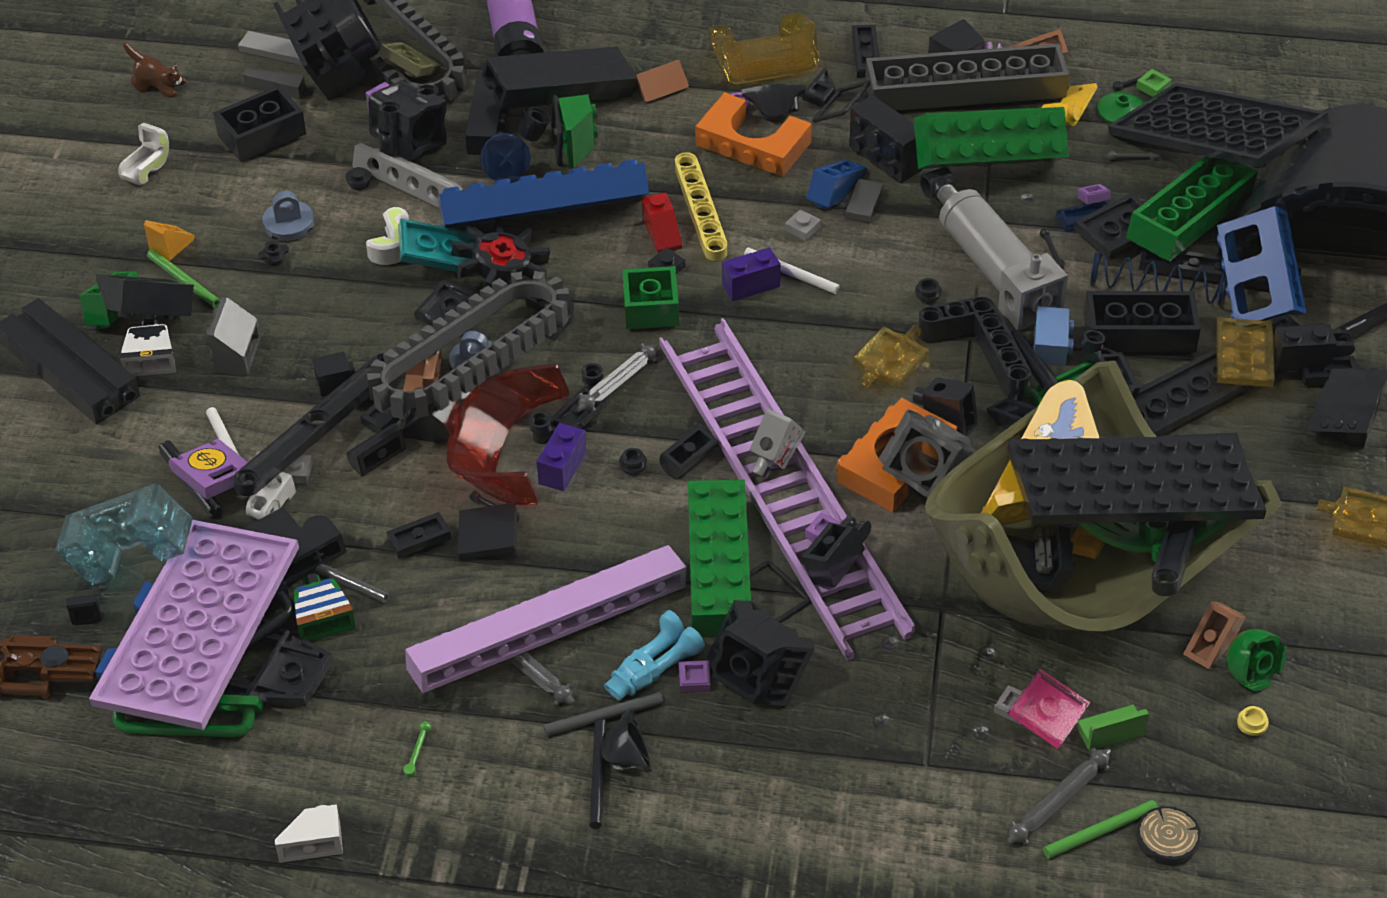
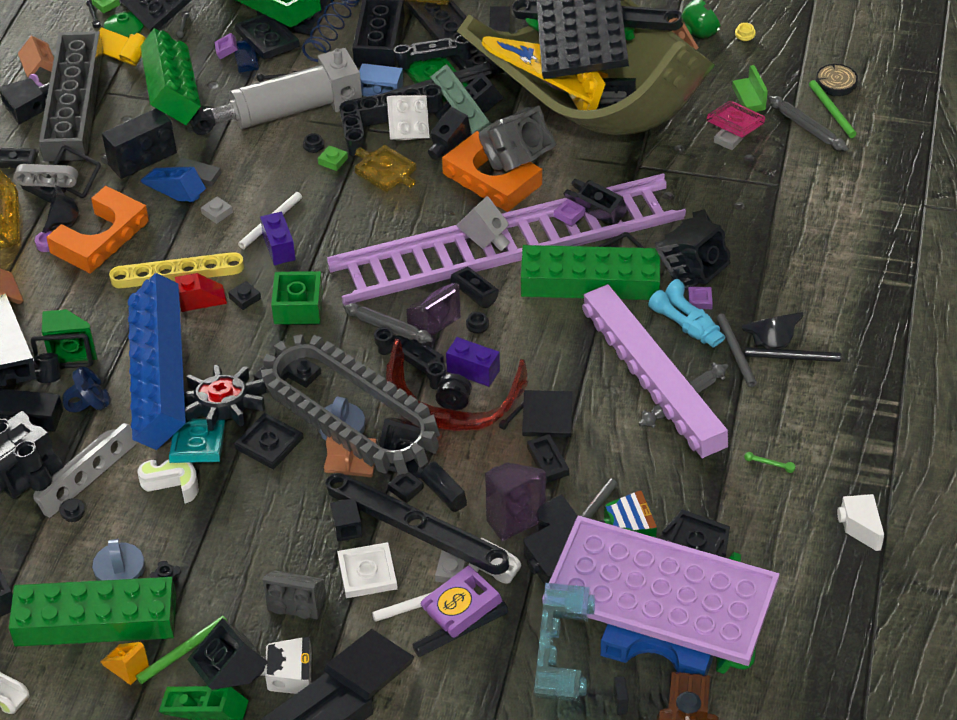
camera: 85 degrees left, 0 degrees up
none -> green brick [9,577,176,647]
none -> light grey beam [14,164,78,187]
none -> bright green plate [318,145,348,171]
none -> black tile [324,629,414,700]
none -> white plate [337,542,397,598]
none -> white plate [387,95,430,141]
none -> clear purple slope [406,283,461,336]
none -> sand green tile [431,64,491,134]
none -> black wheel [435,374,471,410]
none -> clear purple slope [485,462,546,541]

